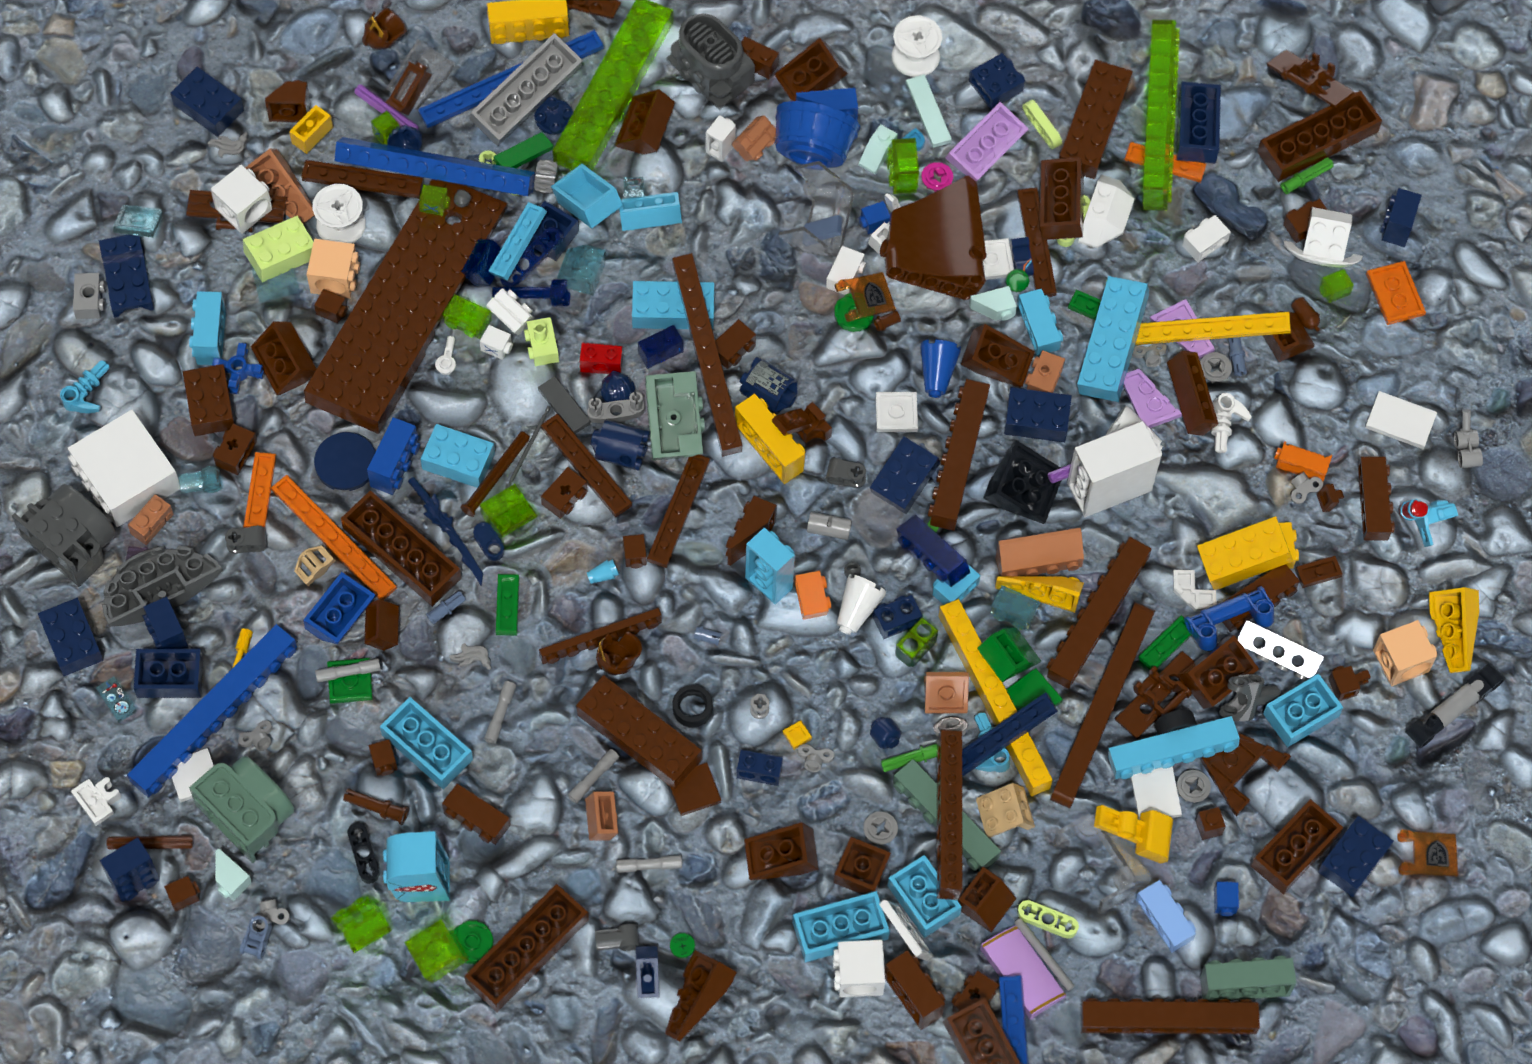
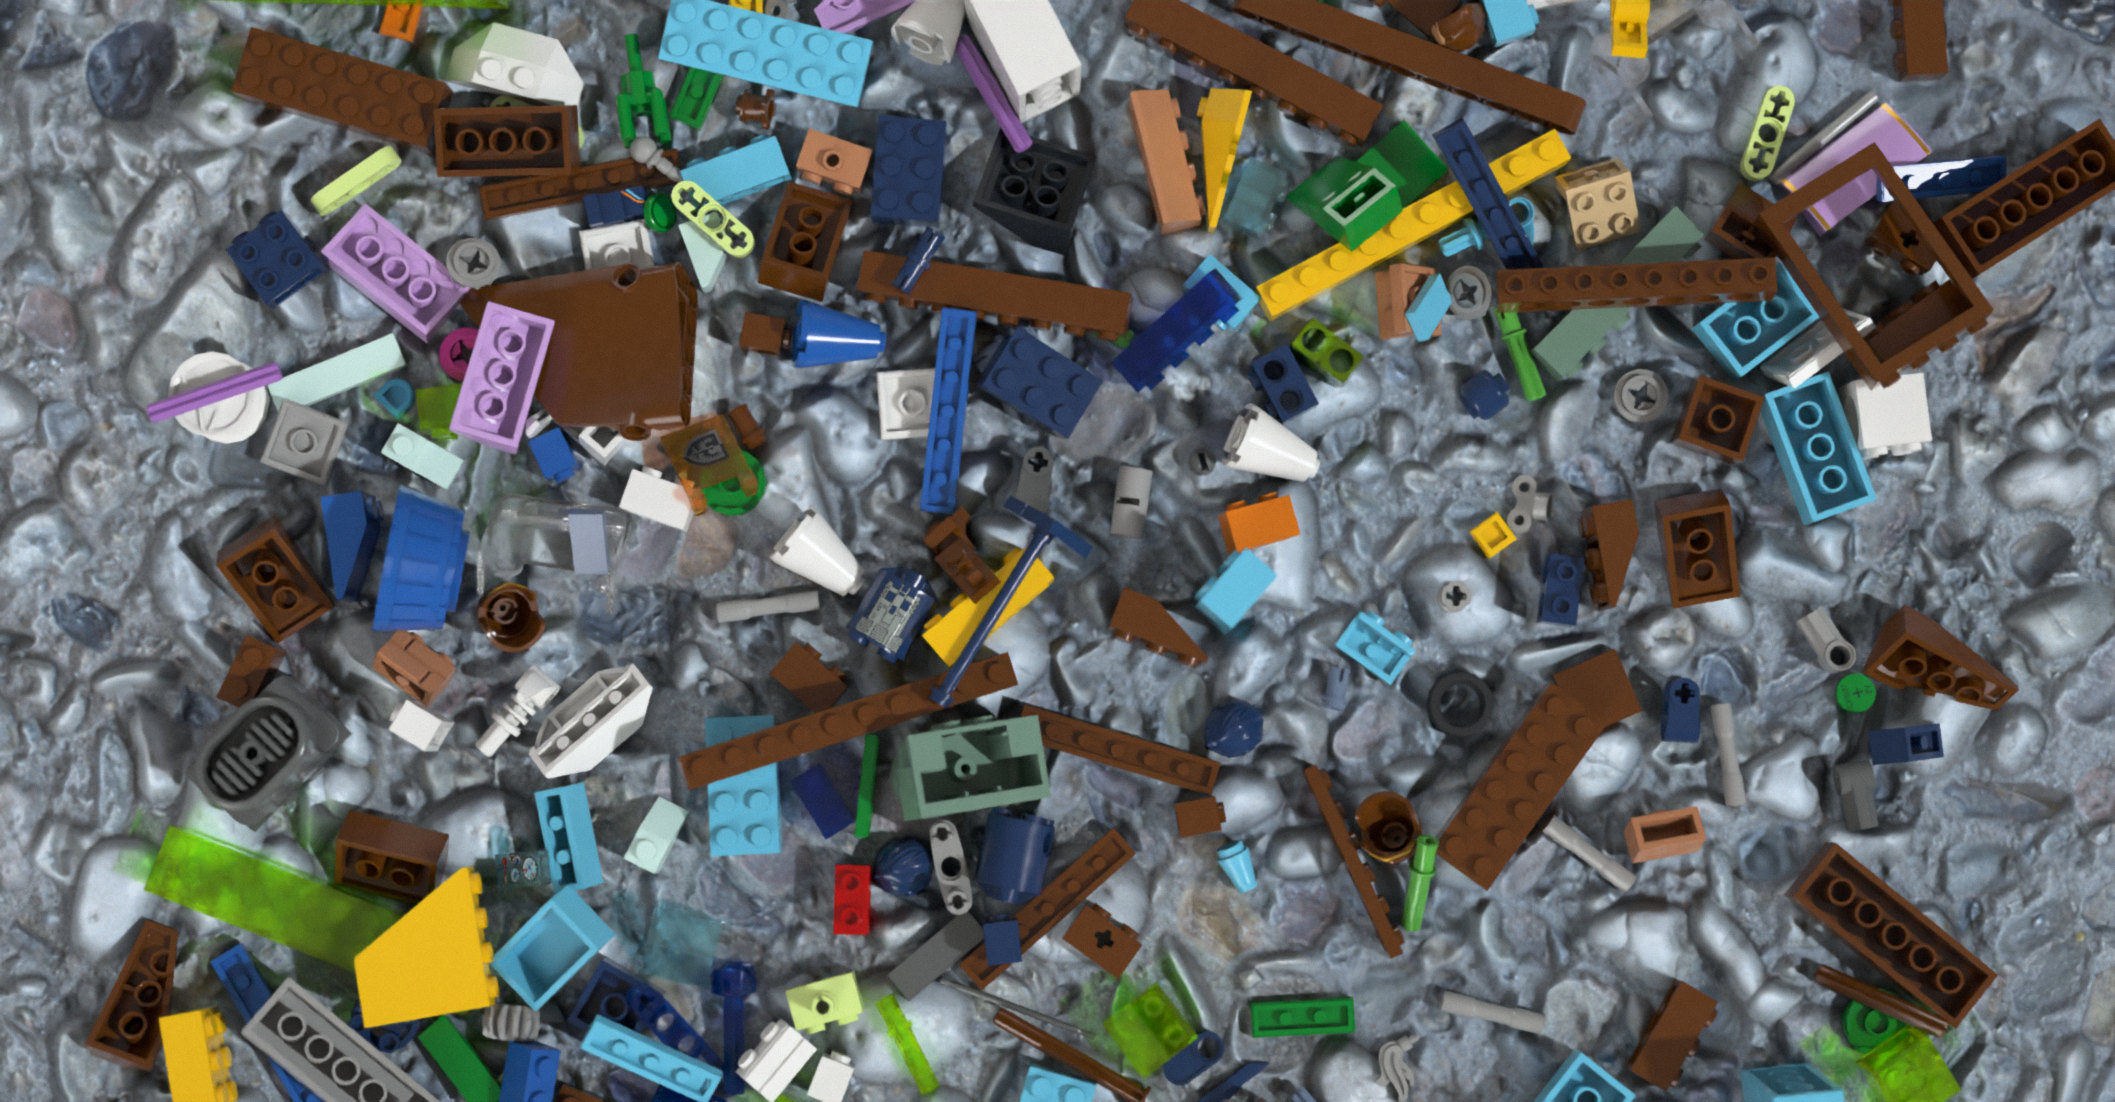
camera: 95 degrees left, 20 degrees up
none -> medium lavender axle [146,362,282,423]
none -> light grey tile [260,398,350,486]
none -> yellow slope [354,867,499,1028]
none -> light grey gear [446,238,501,290]
none -> lavender slope [449,301,555,455]
none -> white piece [476,664,561,757]
none -> reddish brown helmet [477,581,545,652]
none -> white wedge [529,664,652,778]
none -> green plant [615,34,671,148]
none -> light aqua slope [624,796,690,874]
none -> light grey bar [630,136,684,182]
none -> yellowish green beam [671,181,755,258]
none -> light grey piece [716,589,820,623]
none -> reddish brown brick [735,89,776,130]
none -> reddish brown brick [739,312,792,357]
none -> white cone [769,506,865,596]
none -> green tile [854,734,881,838]
none -> clear neon green pin [874,993,941,1095]
none -> dark blue pin [891,226,946,295]
none -> blue plate [920,307,977,515]
none -> dark blue tile [929,495,1093,708]
none -> dark blue brick [983,913,1022,966]
none -> dark blue hair [1204,698,1264,758]
none -> medium azure bracket [1334,610,1416,685]
none -> bright green axle [1401,835,1439,932]
none -> medium azure tile [1405,273,1452,342]
none -> reddish brown hair [1431,2,1486,51]
none -> reddish brown slope [1577,499,1639,611]
none -> dark blue piece [1661,677,1700,743]
none -> reddish brown window [1754,142,1994,391]
none -> light grey piece [1795,606,1856,673]
none -> reddish brown axle [1815,964,1948,1038]

